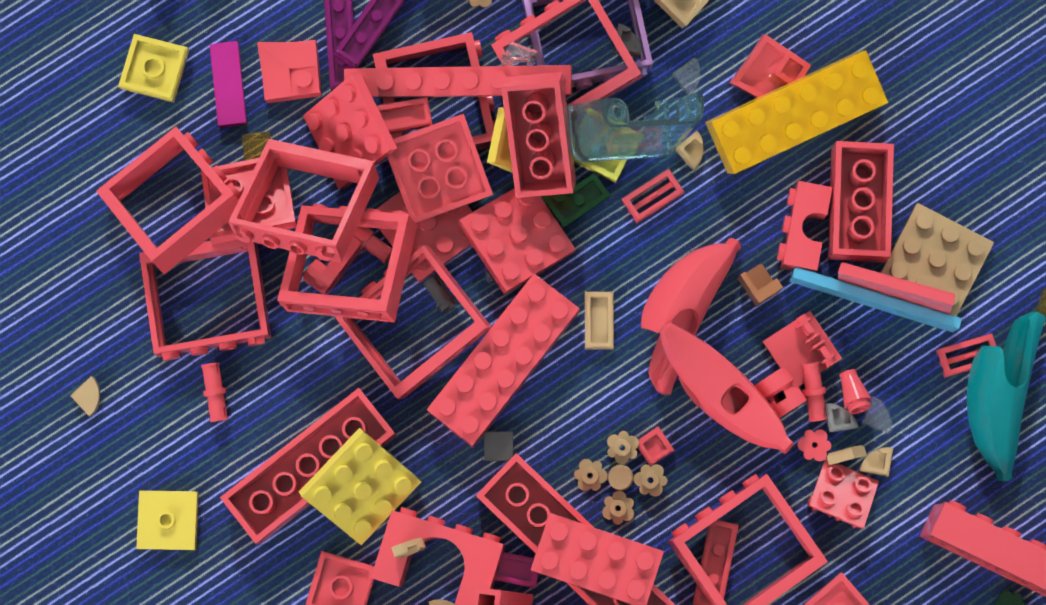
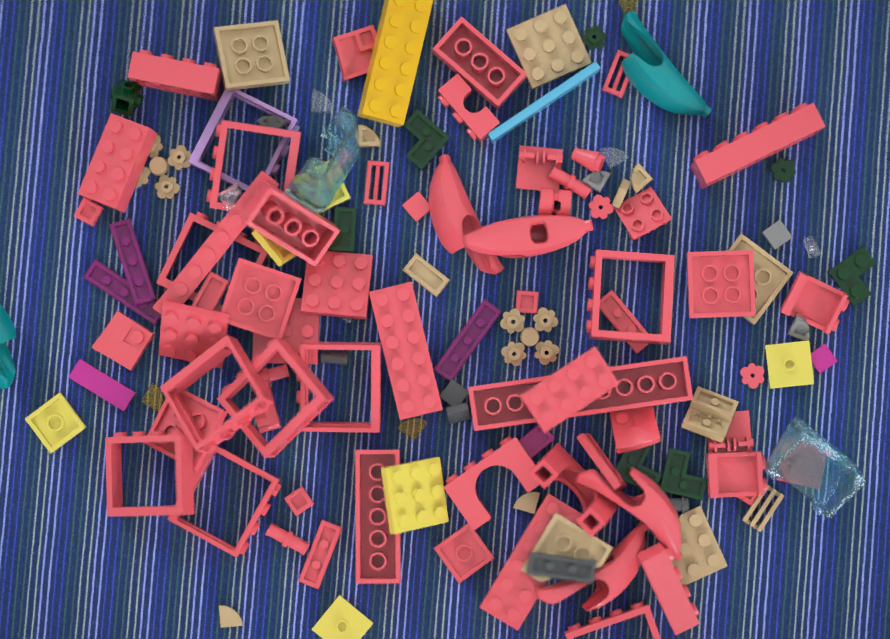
camera: 50 degrees left, 5 degrees up
tan tile [391,538,426,559] -> none
nougat panel [737,264,783,307] -> none
coral tile [838,262,956,314] -> none
none -> coral tile [284,486,315,516]
none -> coral tile [298,519,343,589]
none -> clear yellow tile [398,418,427,440]
none -> coral tile [402,191,430,222]
none -> dark green plate [403,109,450,171]
none -> magenta tile [433,299,502,381]
none -> dark grey tile [446,403,471,424]
none -> dark green plant [581,25,606,50]

